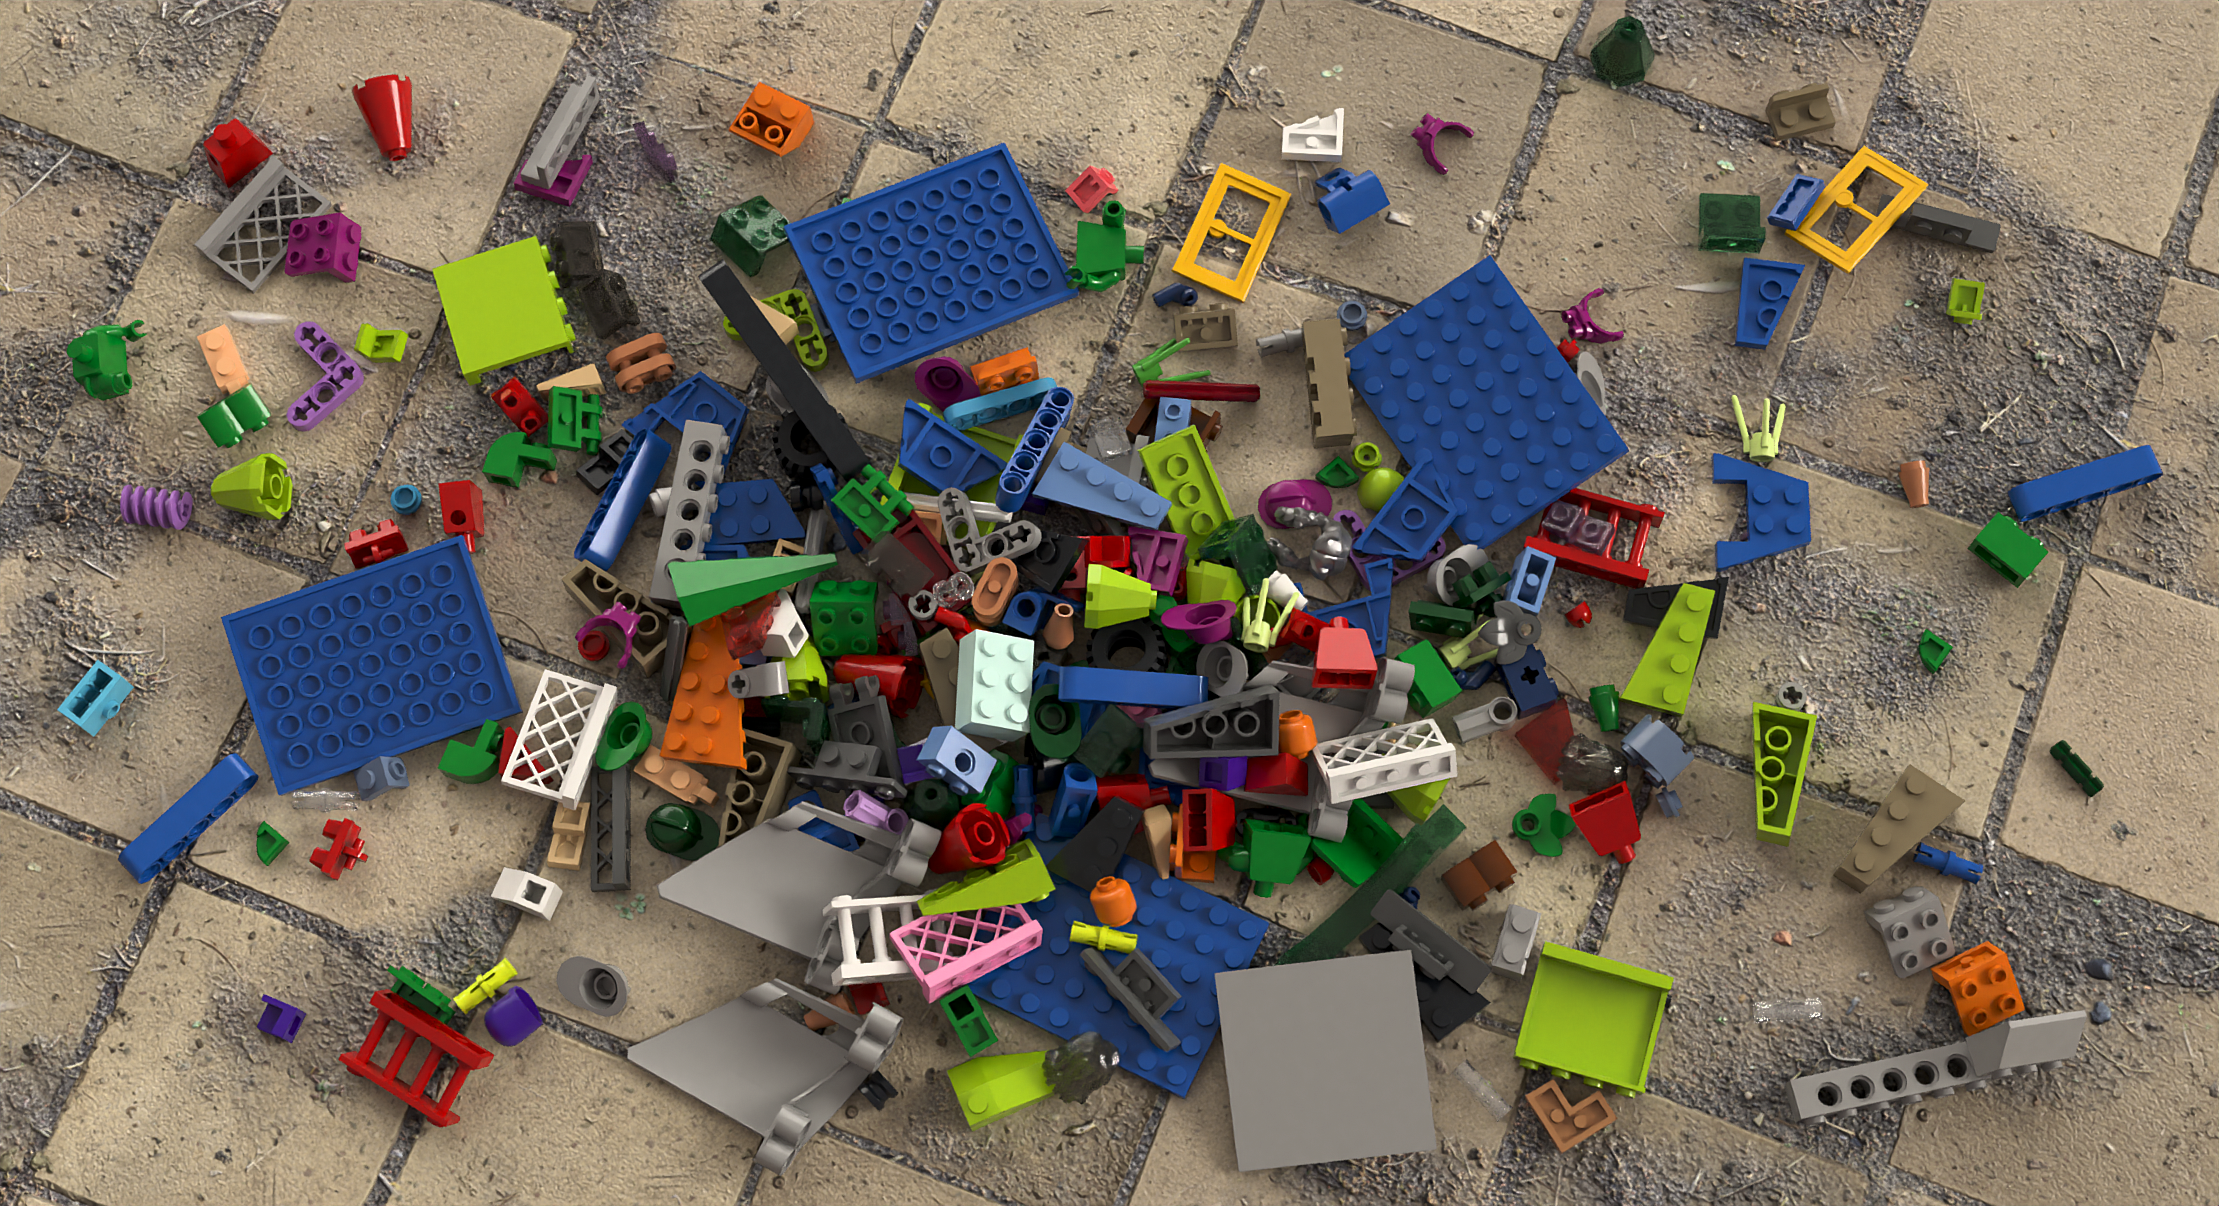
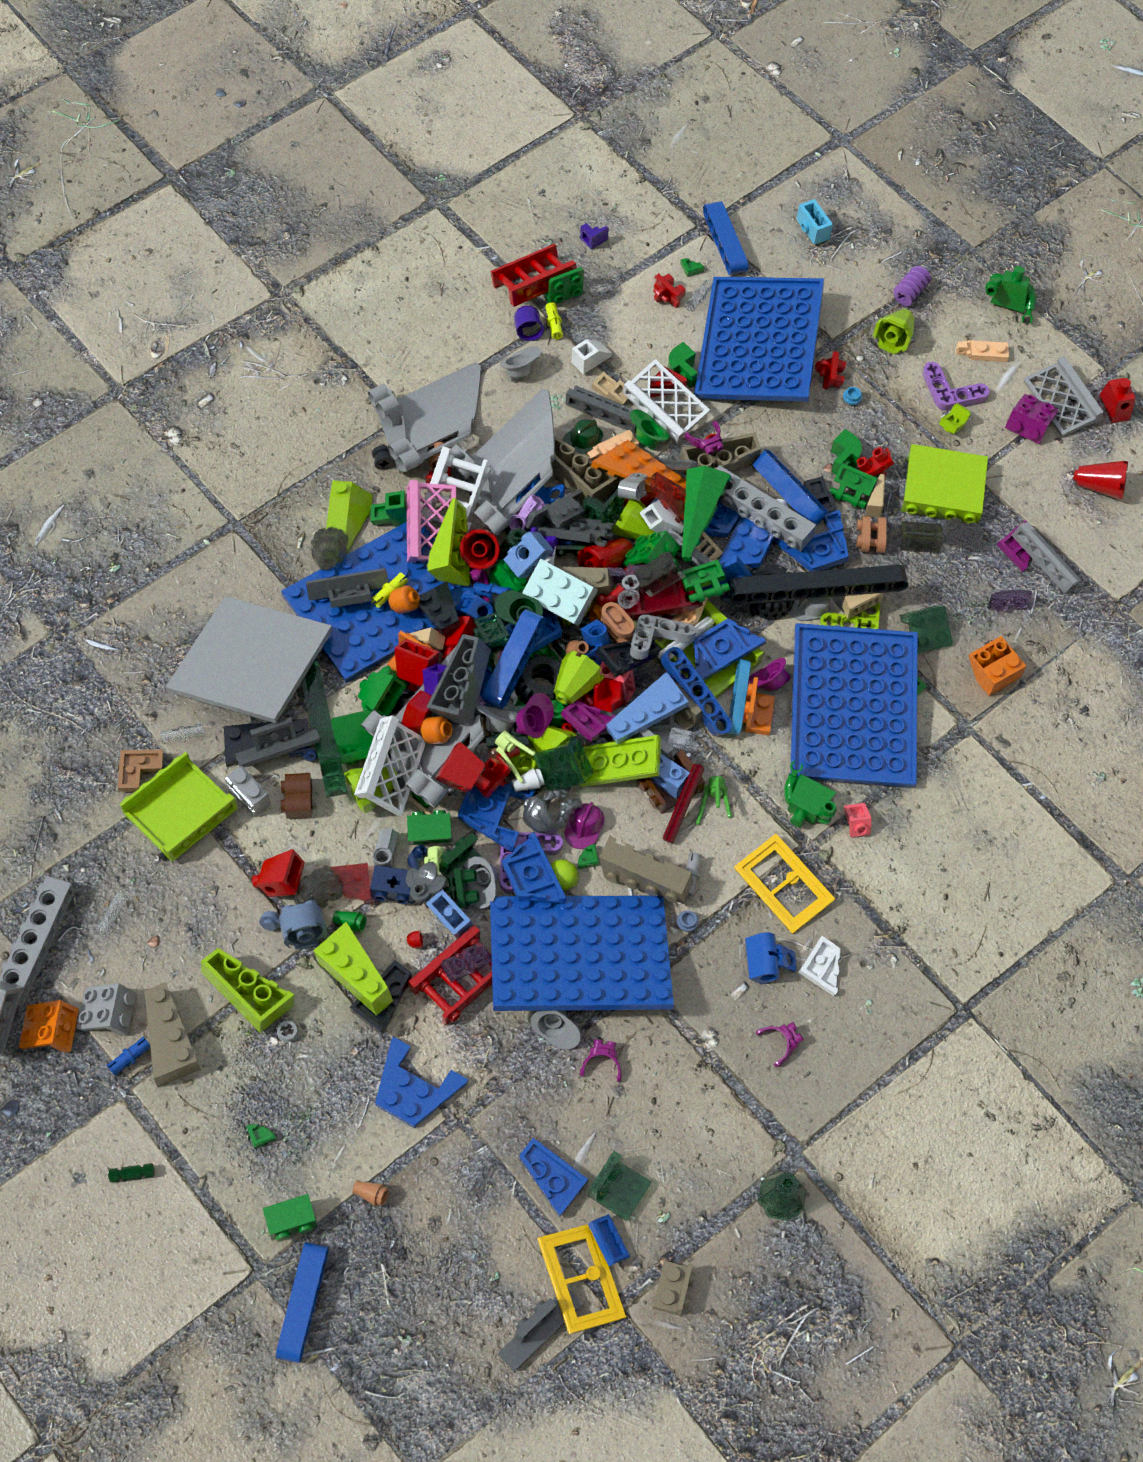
camera: 110 degrees right, 10 degrees down
green brick [197,383,271,449] -> none
sand blue bracket [353,756,410,801] -> none
red torso [438,480,484,555] -> none
dark blue arm [1152,283,1198,308] -> none
dark tan bracket [1173,303,1238,351] -> none
lime plate [1351,442,1382,472] -> none
green plate [1512,794,1576,857] -> none
red plate [1556,339,1580,363] -> none
yellowish green plant [1731,395,1786,462] -> none
lime bracket [1946,278,1985,325] -> none

